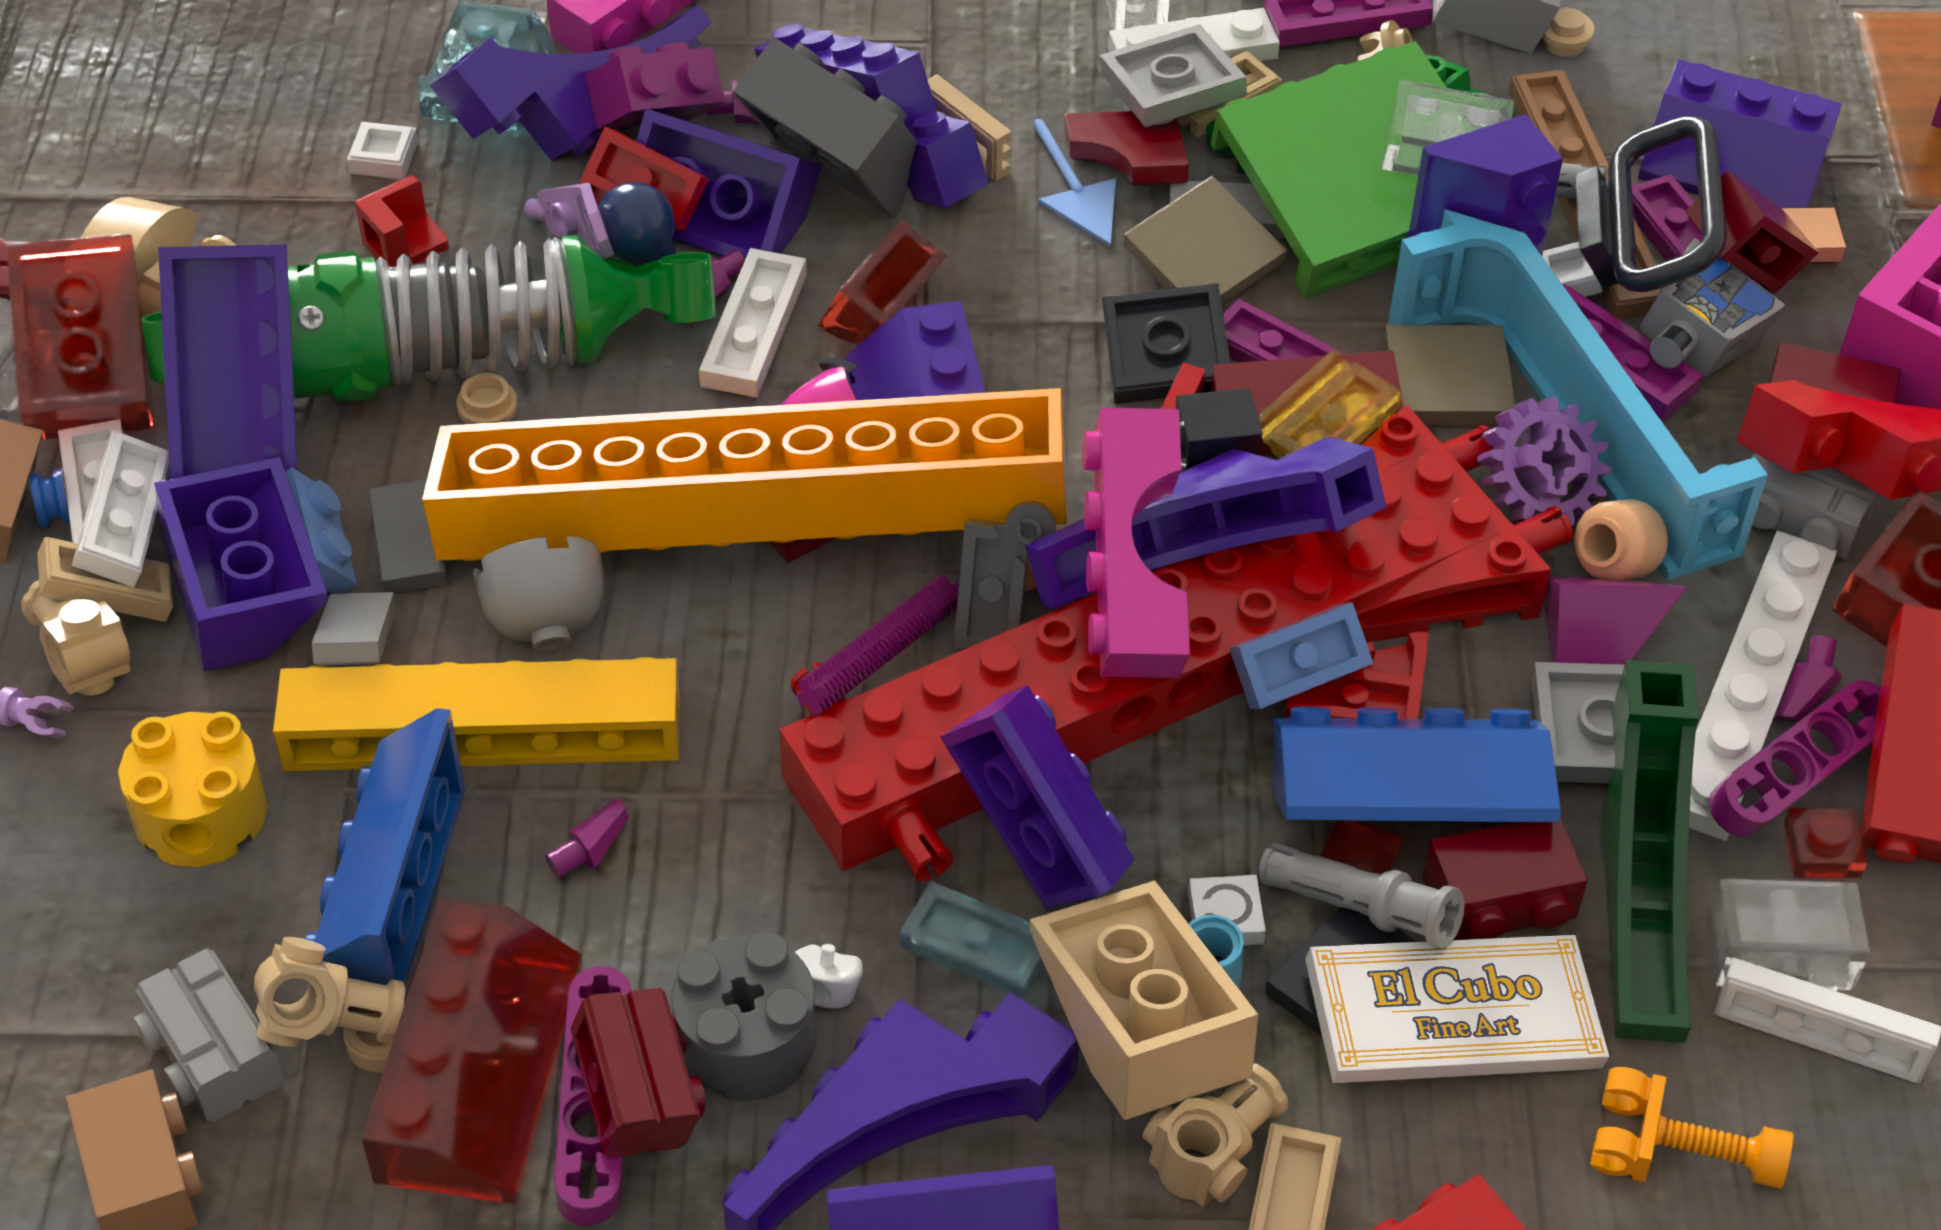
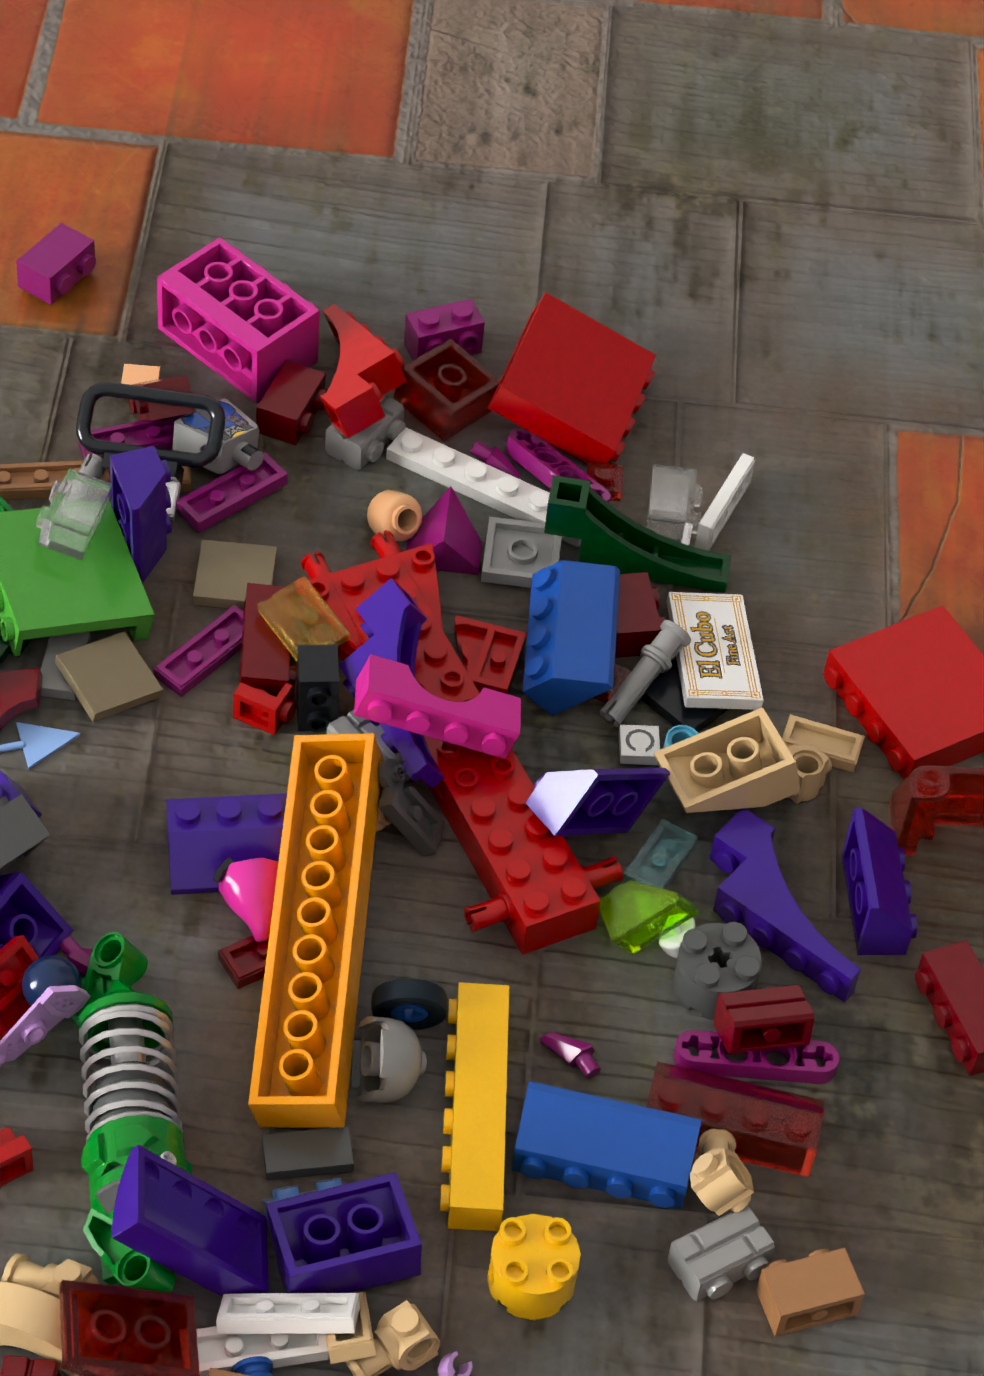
camera: 90 degrees left, 0 degrees up
light grey tile [312,592,395,666] -> none
tan plate [456,373,518,424] -> none
white plate [699,248,807,398] -> none
magenta axle [797,574,959,715] -> none
clear red brick [817,220,947,343] -> none
black tile [1102,283,1230,404] -> none
medium blue plate [1229,602,1373,709] -> none
medium azure panel [1388,209,1768,581] -> none
medium lavender gear [1477,396,1612,526] -> none
light orange bar [1590,1067,1793,1189] -> none
dark purple slope [1638,59,1842,208] -> none
none -> black bush [371,978,448,1030]
none -> clear neon green slope [600,880,700,954]

